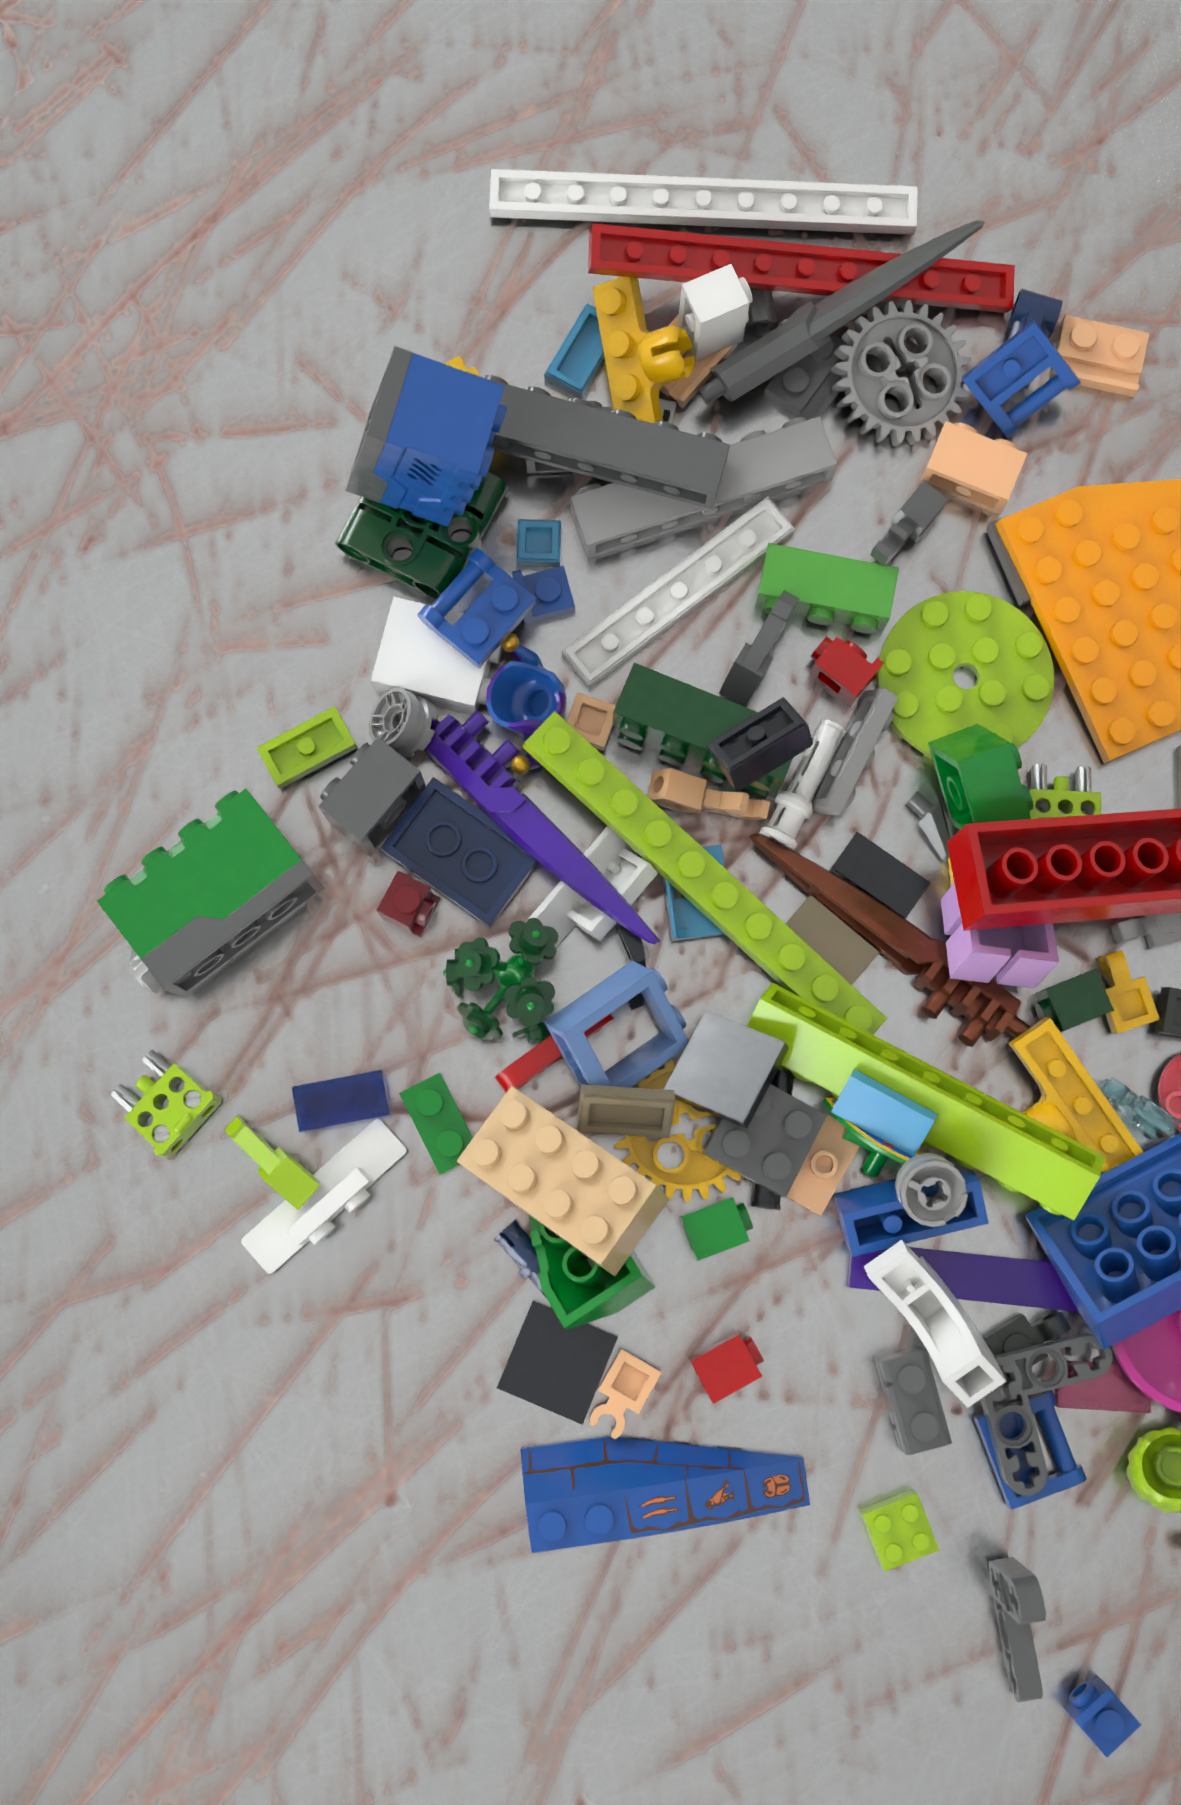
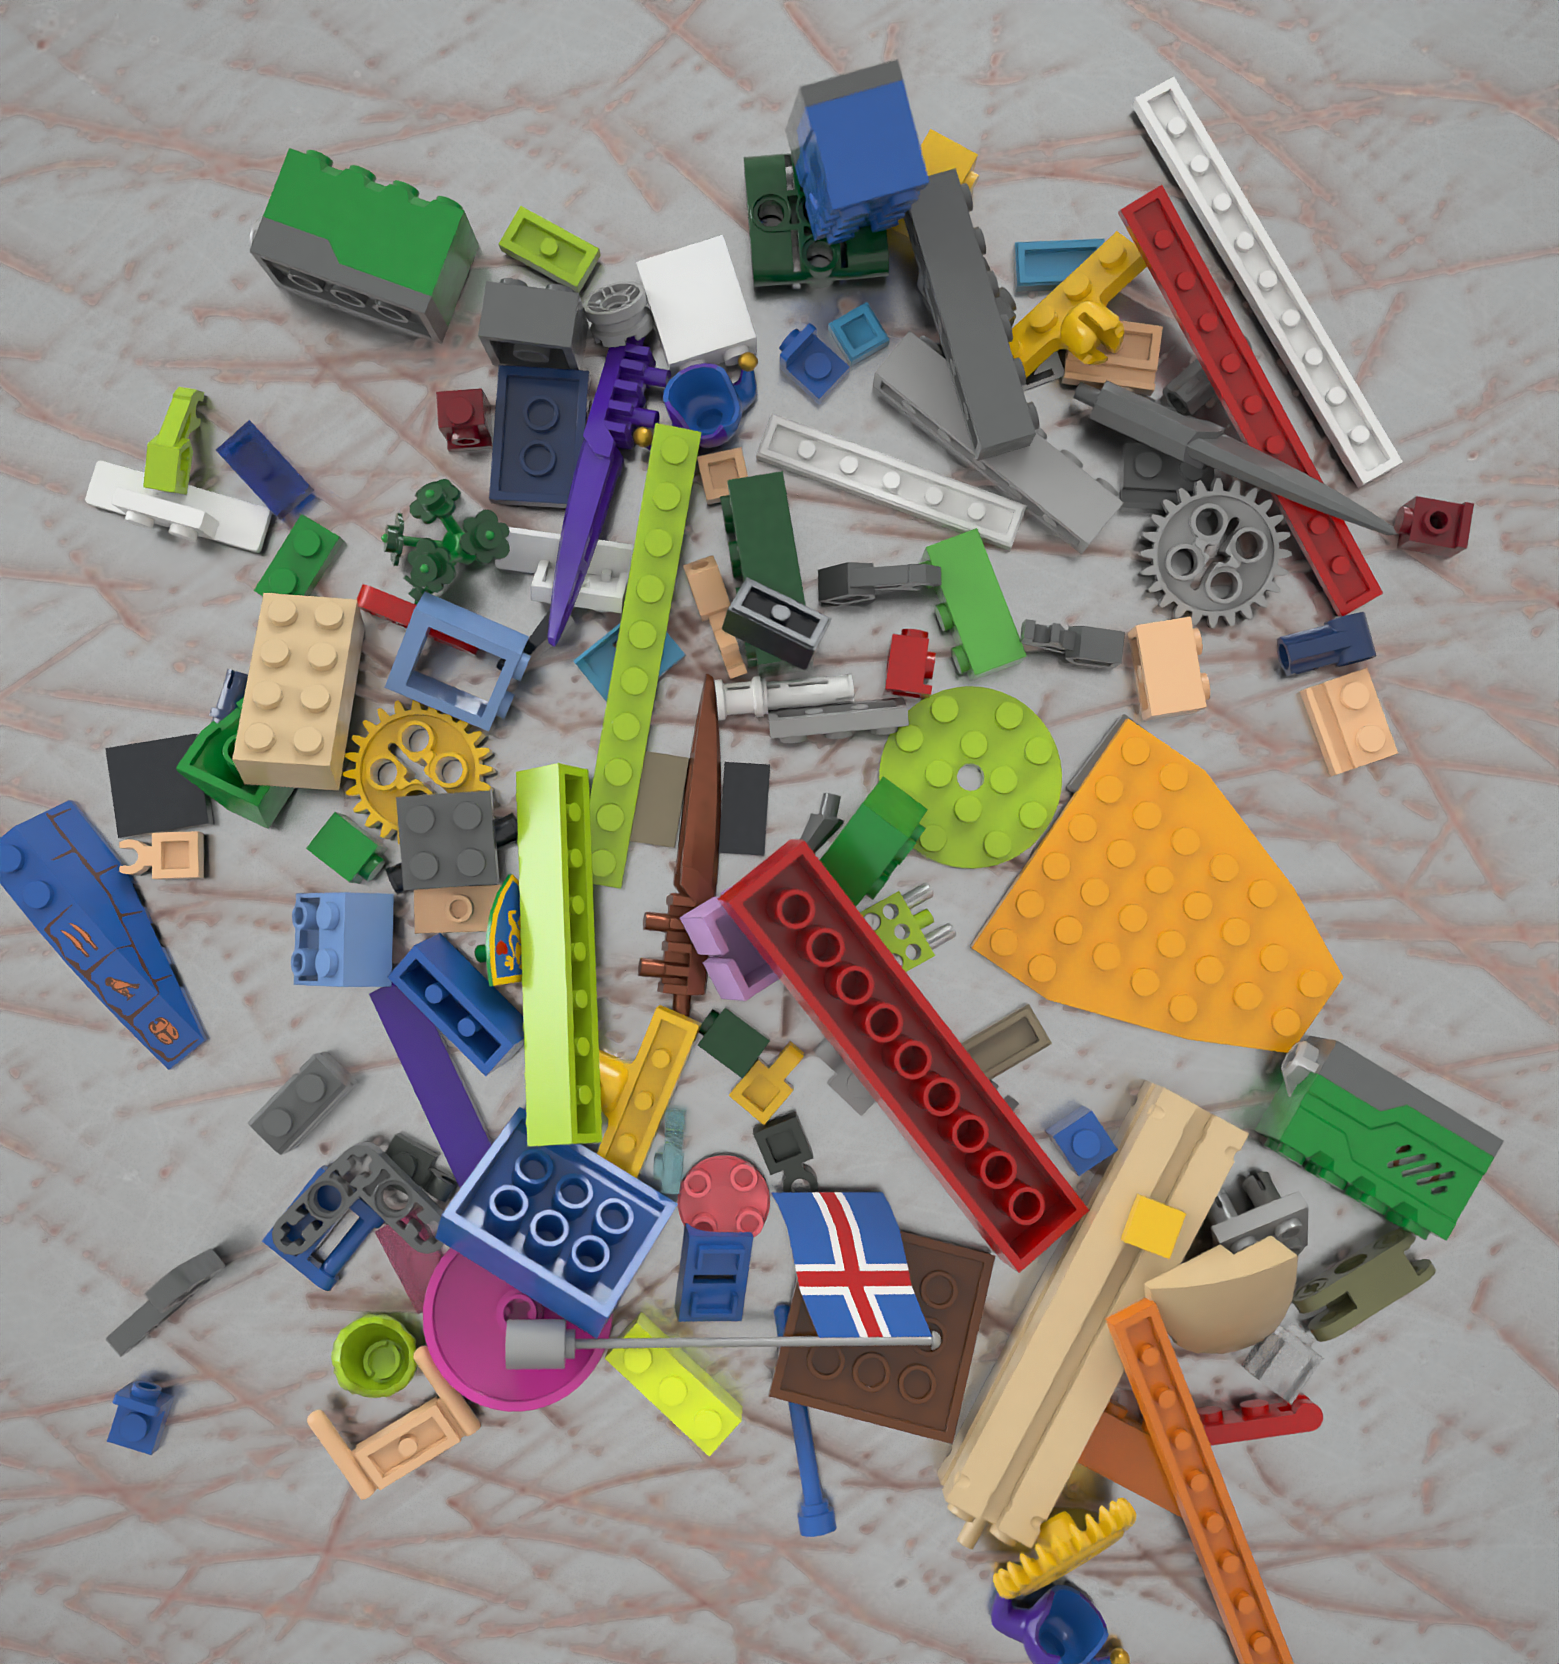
camera: 60 degrees right, 5 degrees up
lime piece [111,1050,222,1158] -> none
blue plate [417,548,537,669] -> none
dark tan tile [577,1084,675,1138] -> none
tile [663,1010,789,1129] -> none
white brick [678,264,753,361] -> none
red brick [688,1331,764,1404] -> none
tile [831,1069,938,1157] -> none
lime piece [859,1489,939,1572] -> none
white arch [864,1240,1006,1408] -> none
light grey wheel [895,1153,968,1227] -> none
blue plate [962,320,1081,438] -> none
none -> medium blue slope [291,892,394,987]
none -> dark red brick [1394,496,1474,558]

